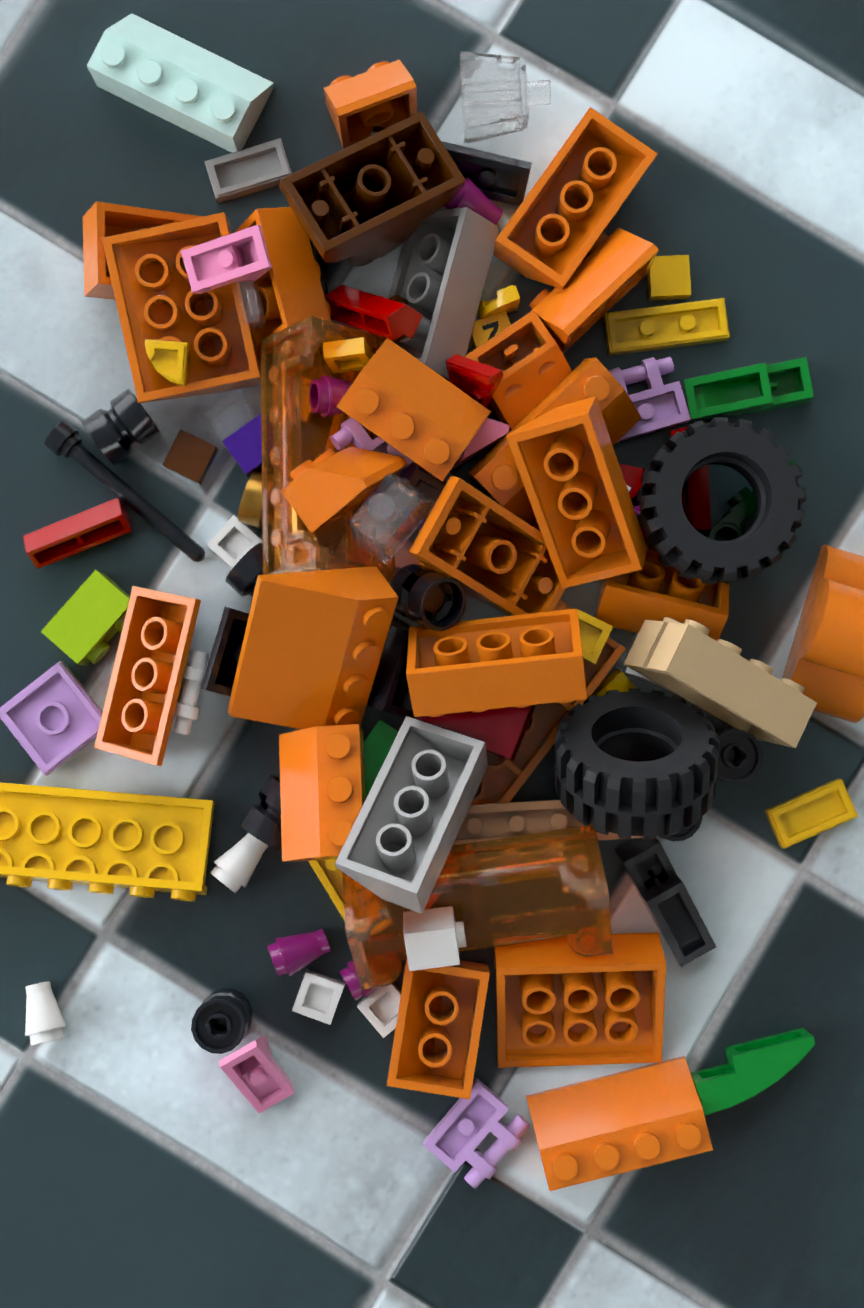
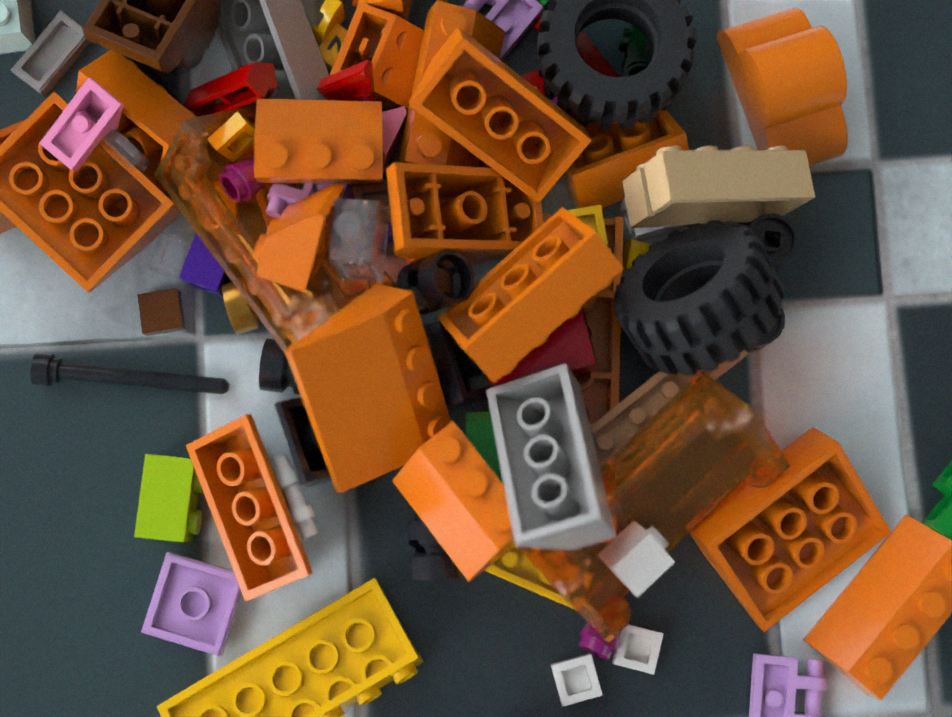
camera: 35 degrees left, 5 degrees down
red piece [23,498,132,569] -> none
black wheel [82,388,160,465] -> none
yellow tile [145,339,189,386] -> none
white tile [207,515,265,569] -> none
white cone [210,833,268,894] -> none
magenta cone [267,929,331,977] -> none
orange slope [387,959,490,1099] -> none
black slope [615,838,716,967] -> none
yellow tile [764,778,858,849] -> none

